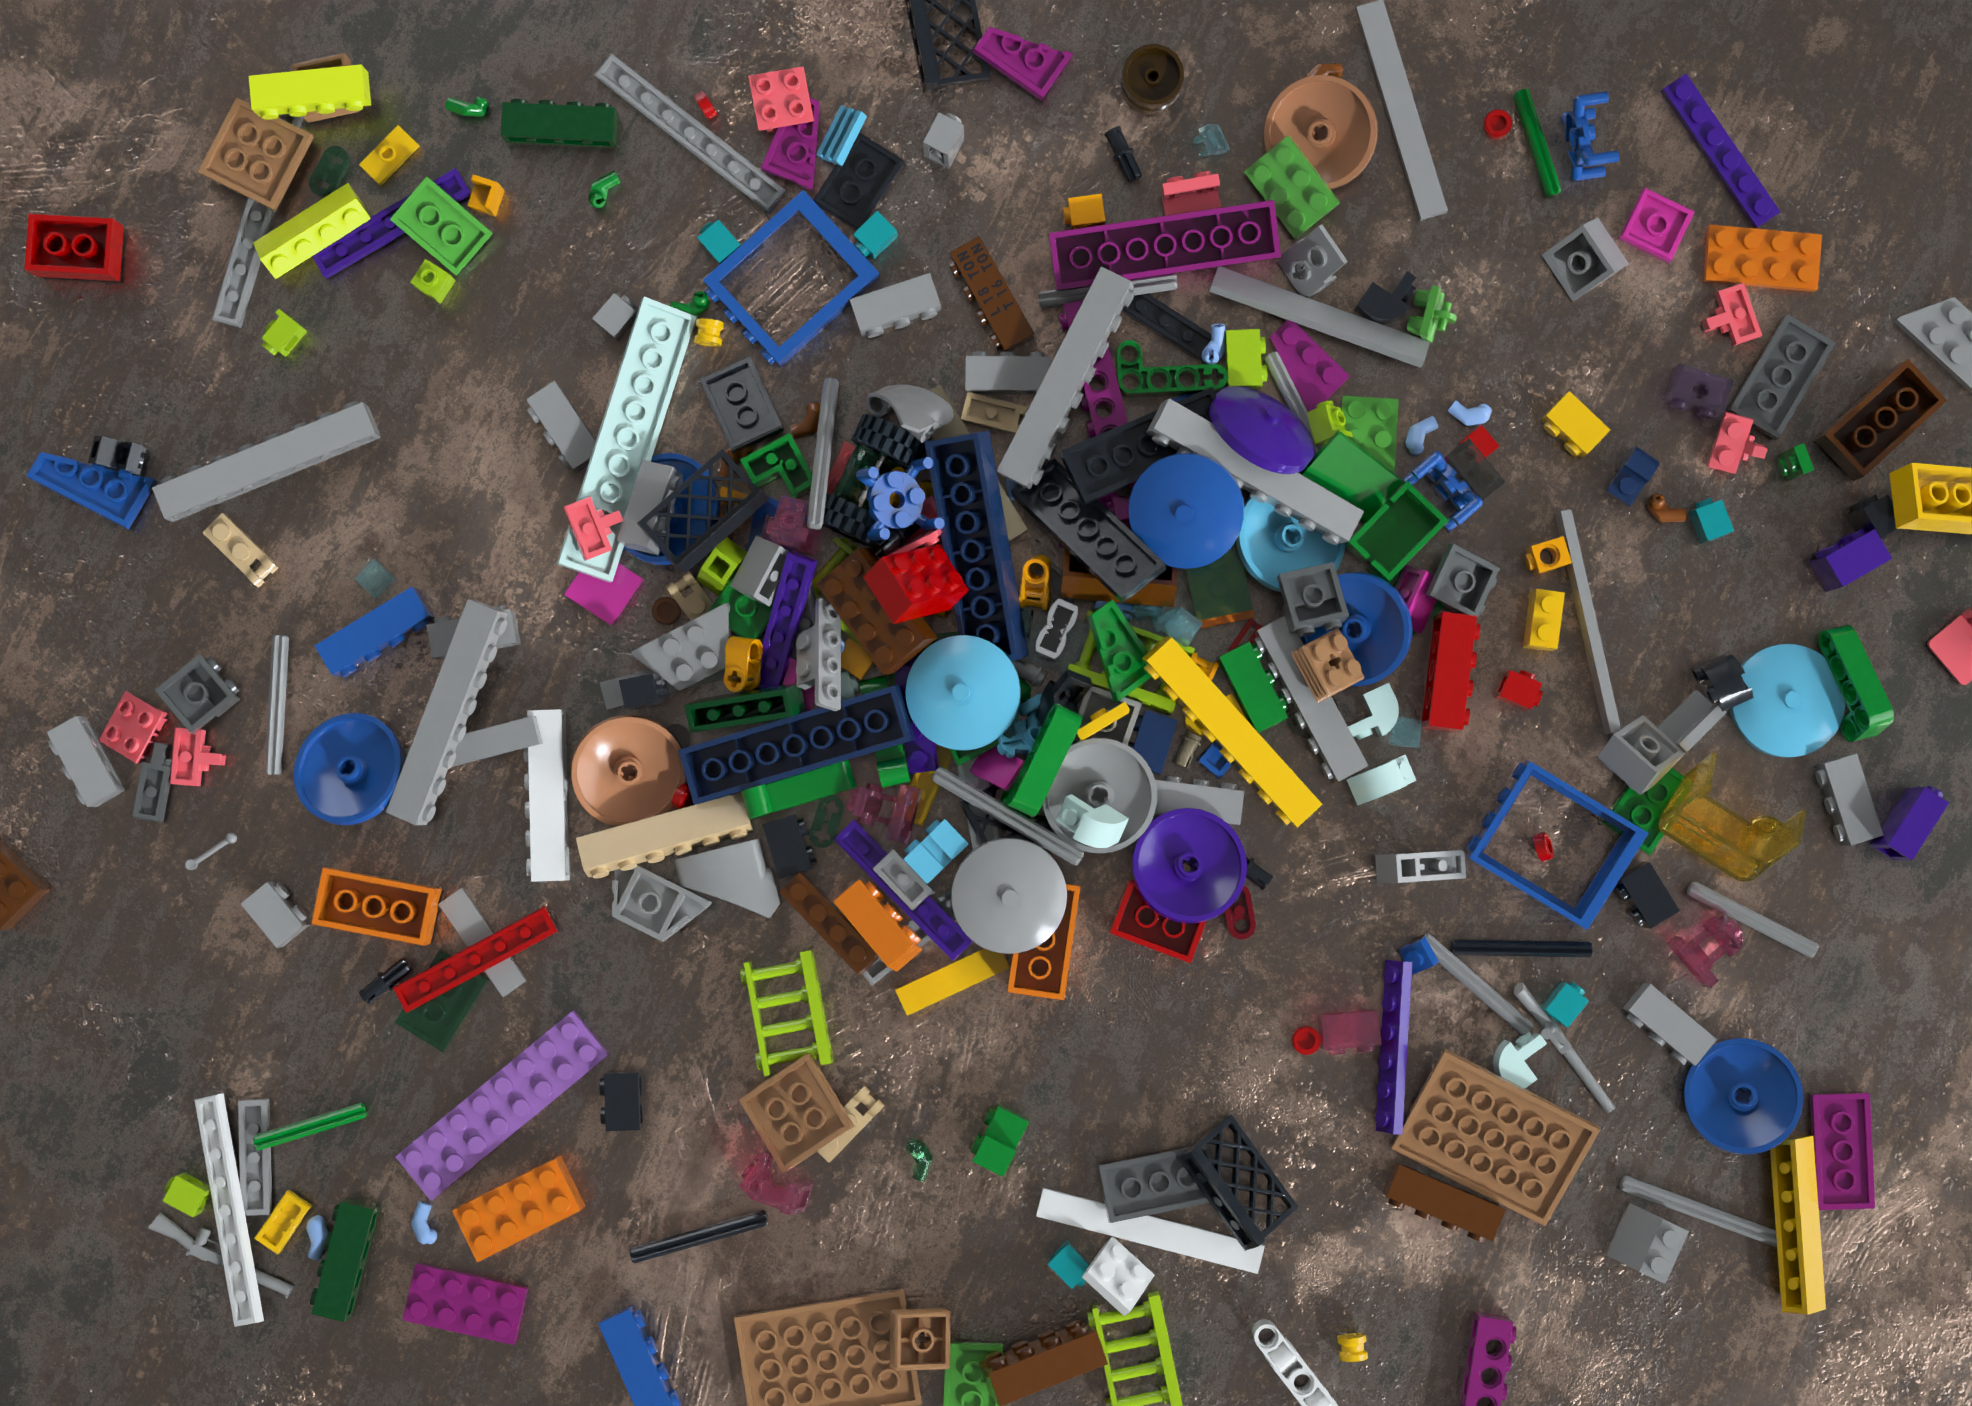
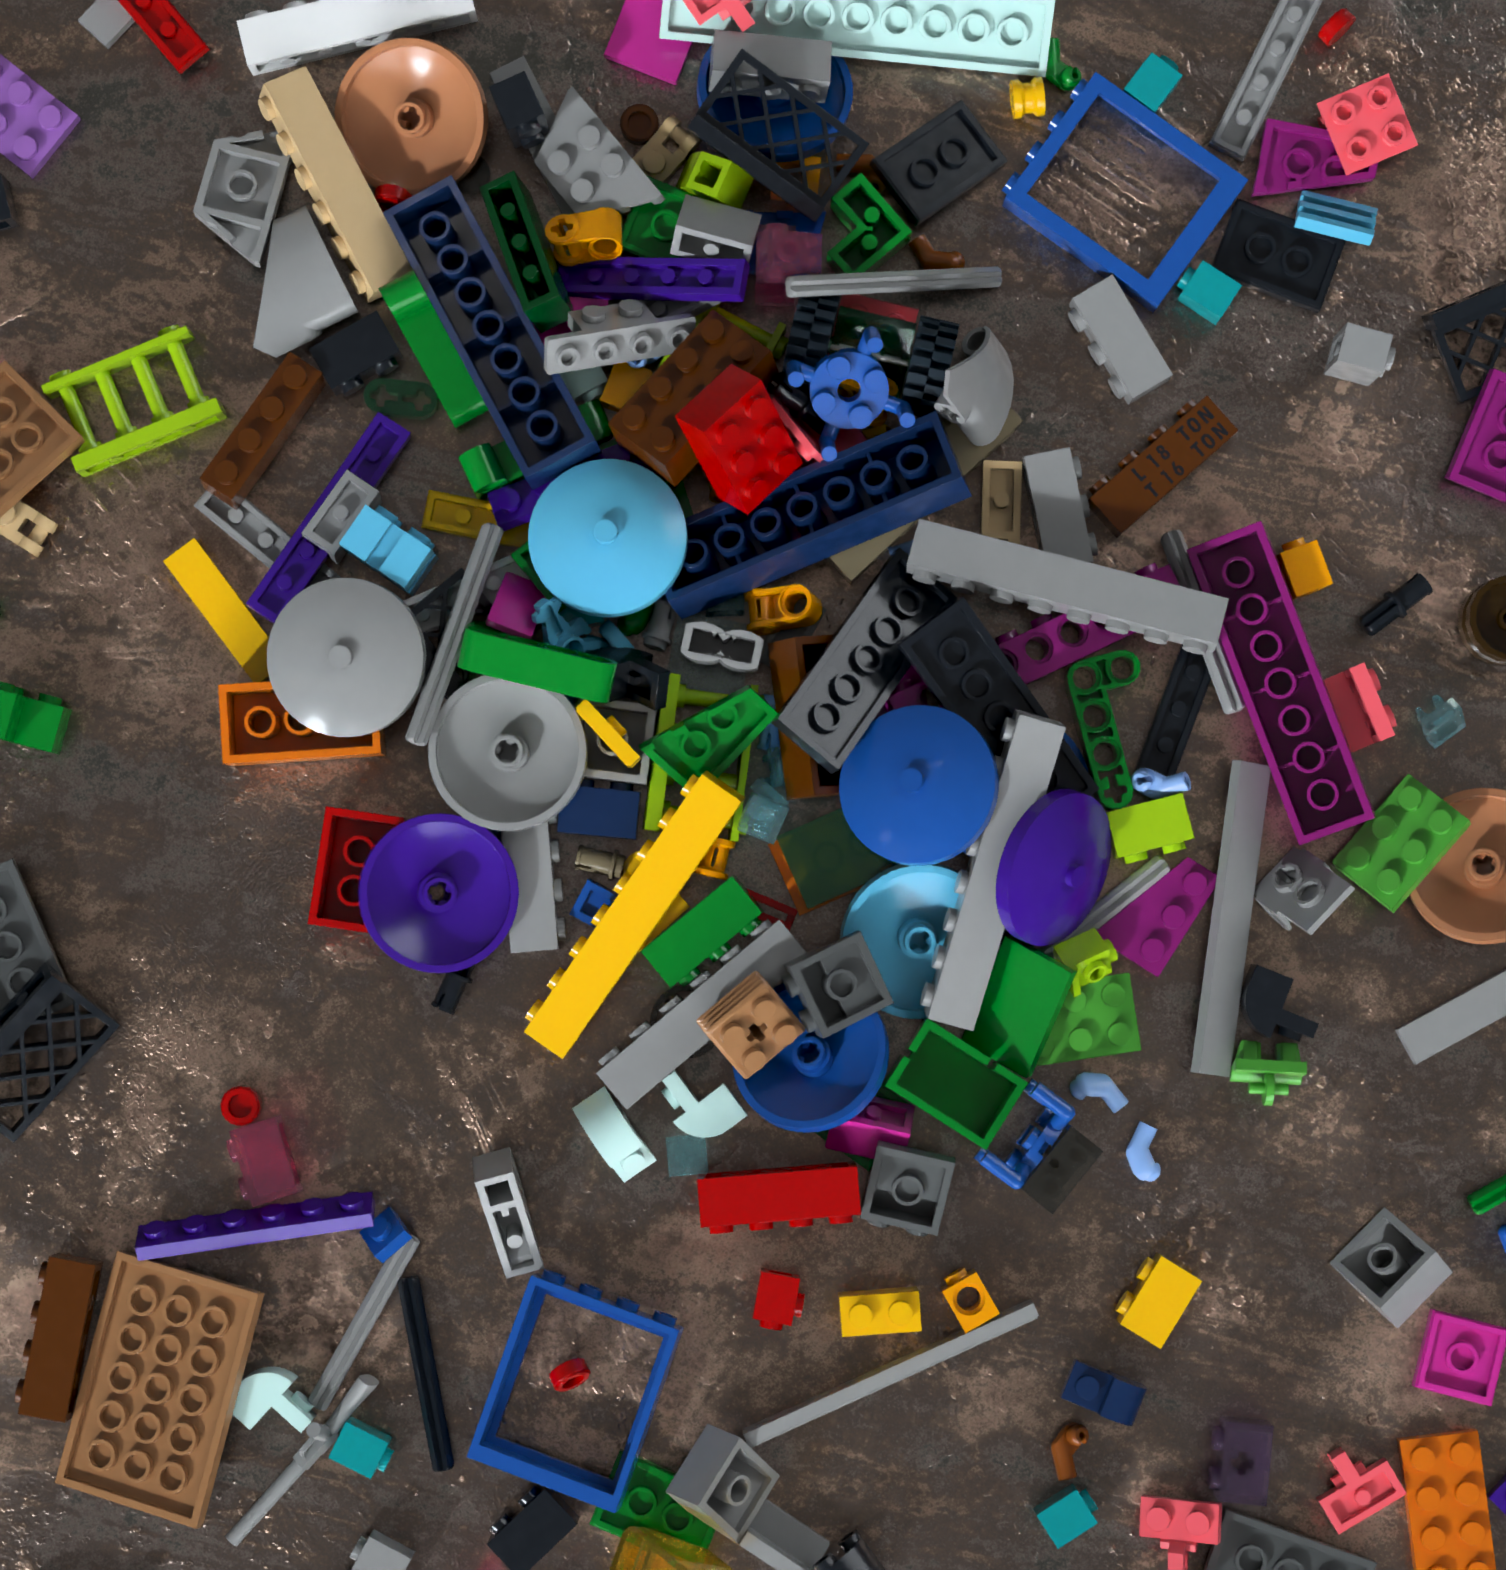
camera: 75 degrees right, 0 degrees up
orange brick [833,879,923,972] -> none
clear pink tile [847,783,923,845] -> none
light aqua brick [1056,794,1129,848] -> none
dark red plate [1224,885,1256,939] -> none
red tile [1459,425,1499,465] -> none

